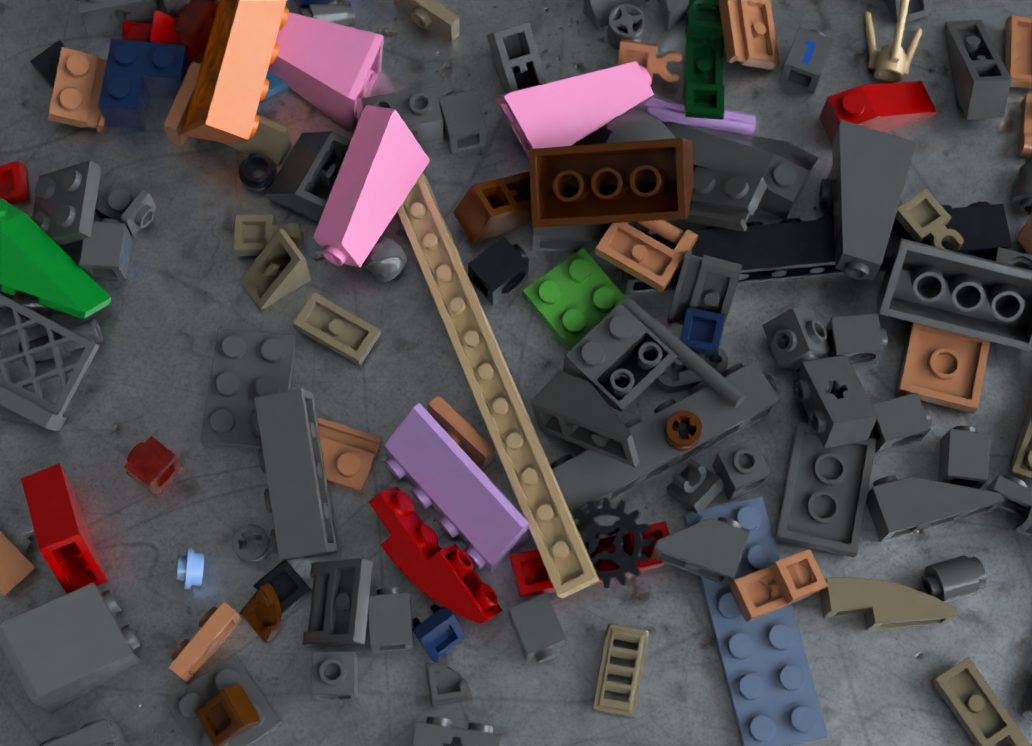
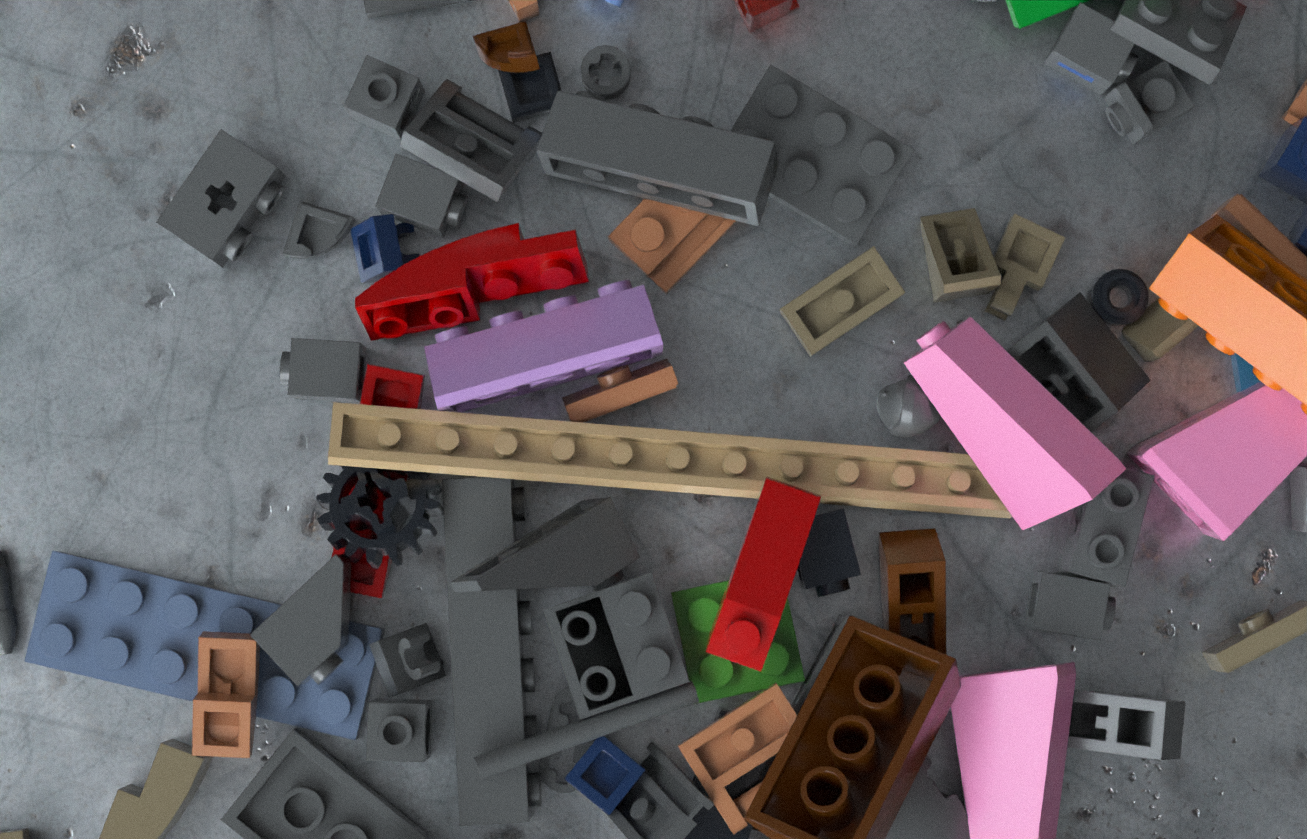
camera: 115 degrees right, 15 degrees up
dark tan slope [593,624,649,718] -> none
reddish brown bush [664,411,702,451] -> none
none -> red slope [706,476,821,672]

